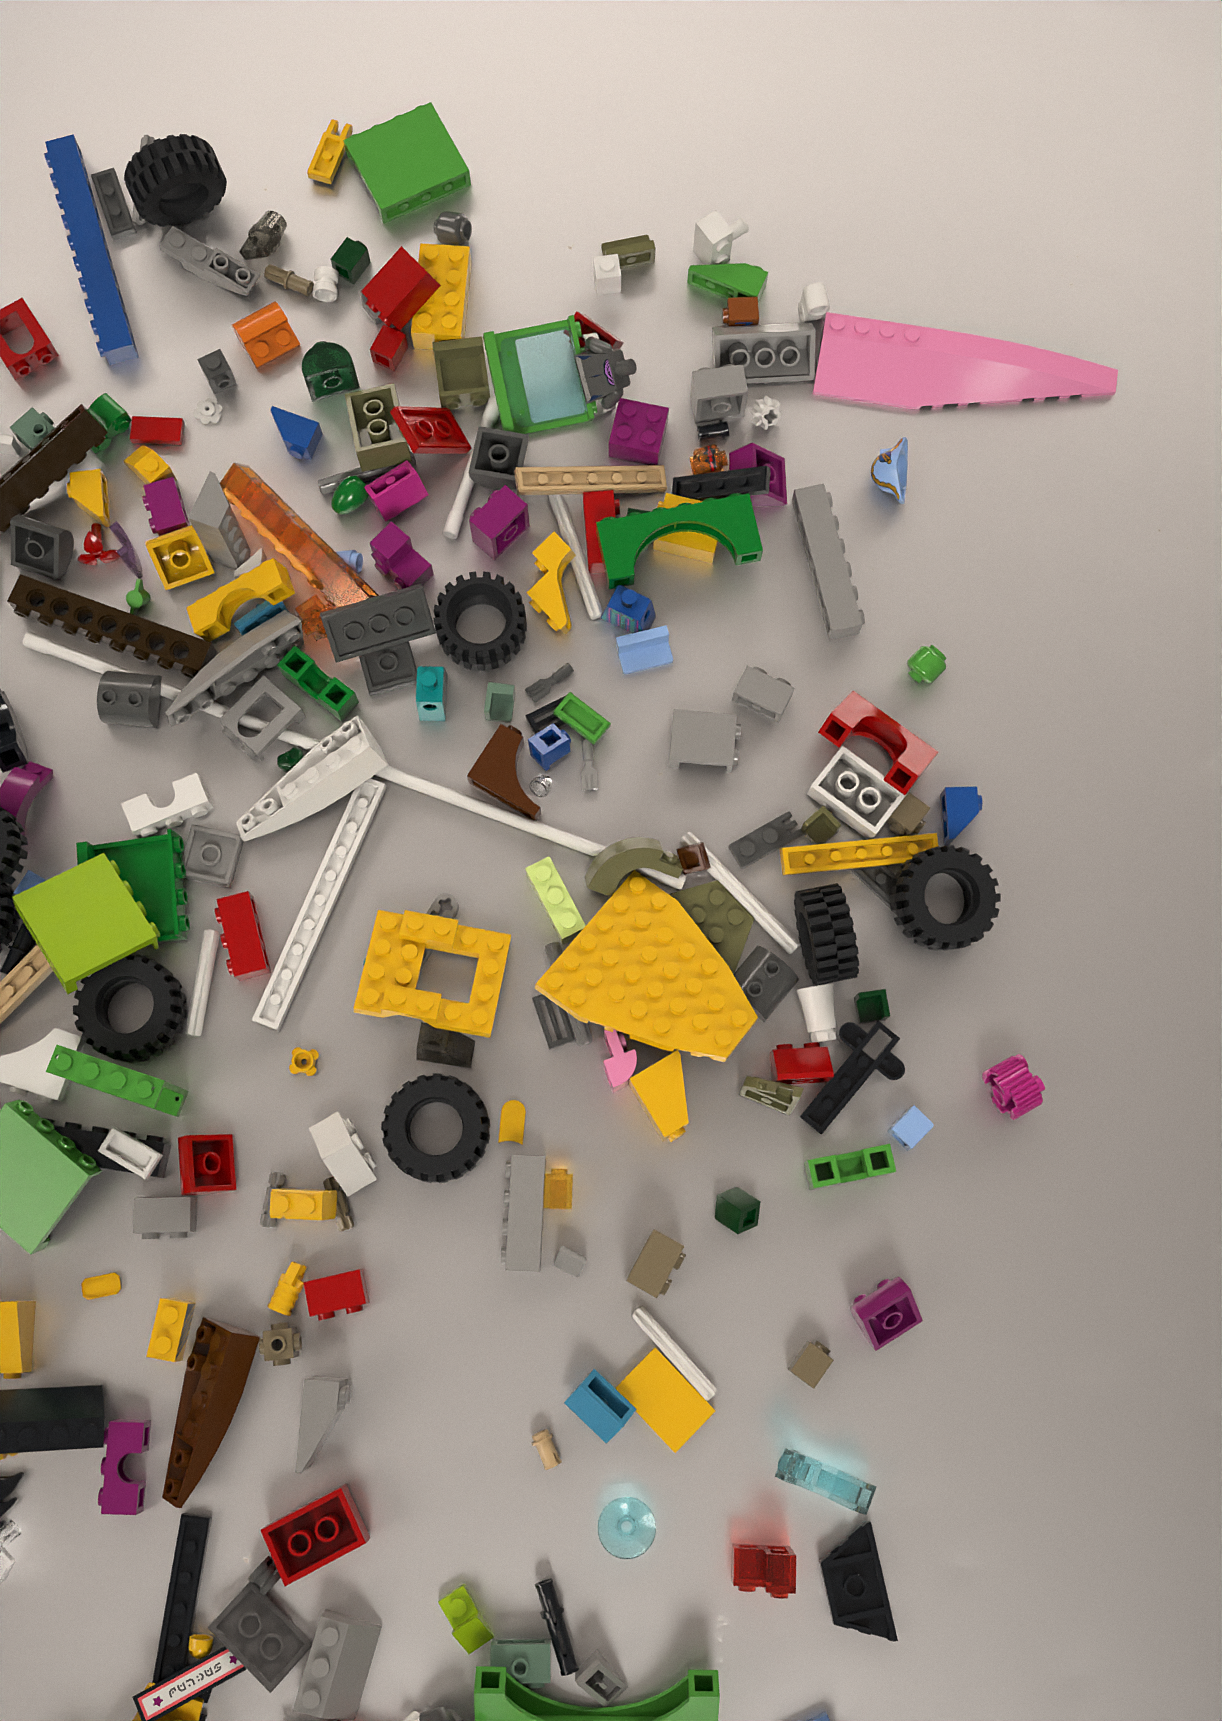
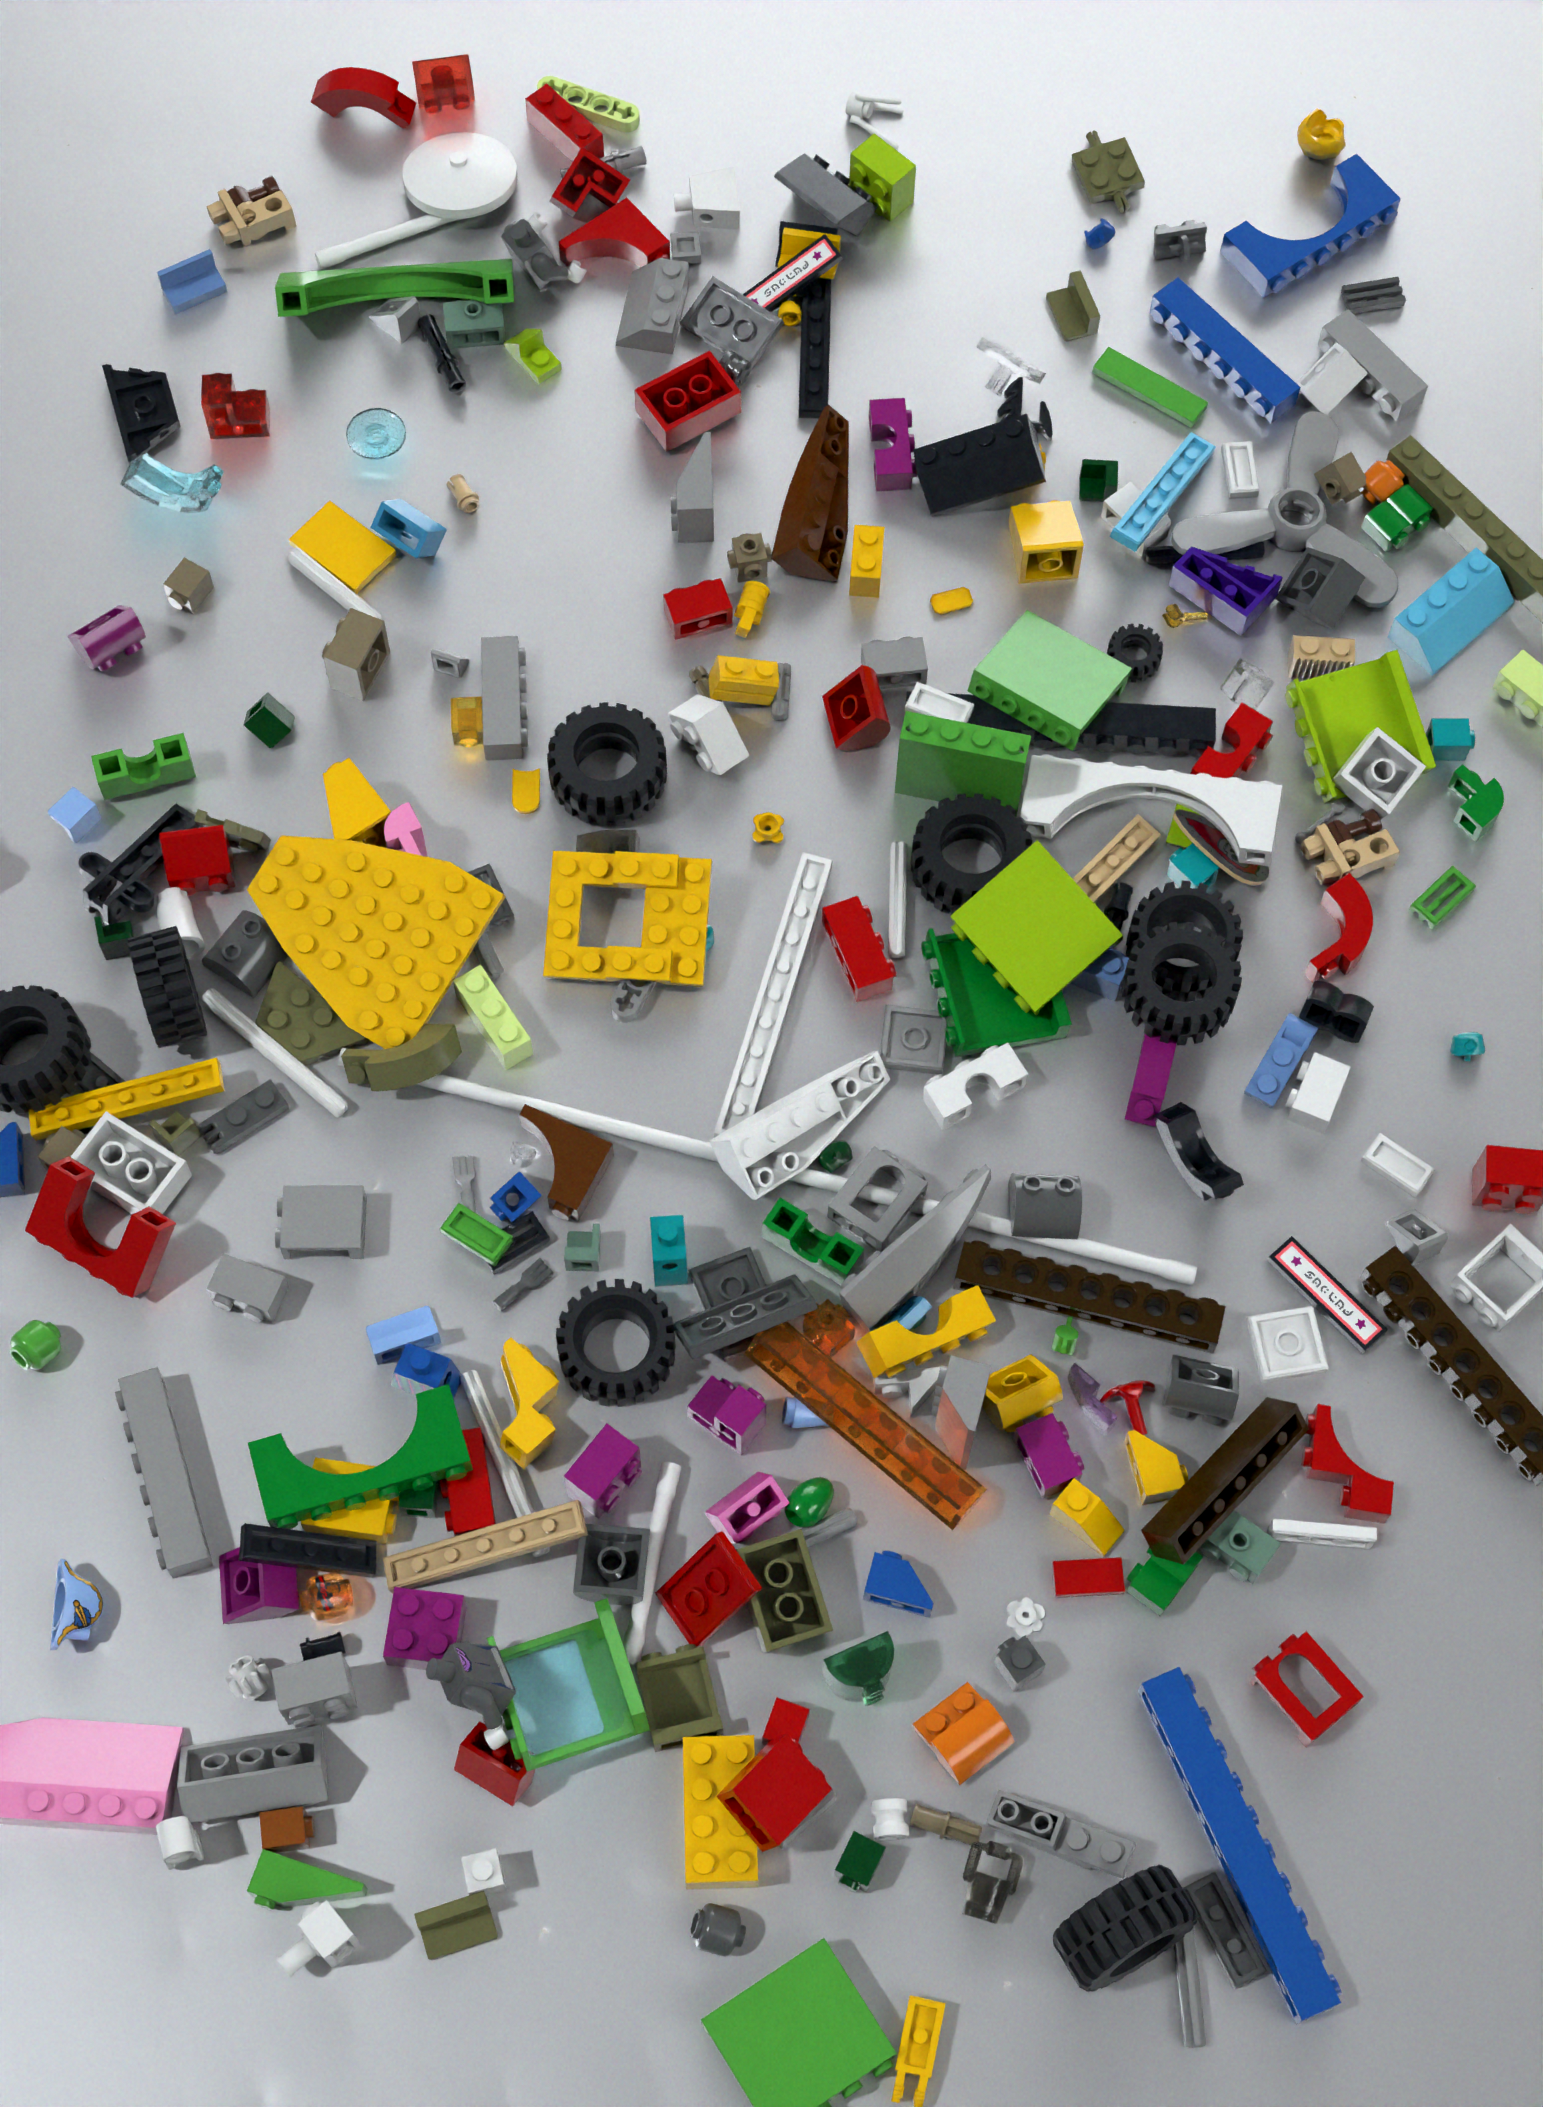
camera: 175 degrees right, 10 degrees down
reddish brown tile [676,842,711,875] -> none

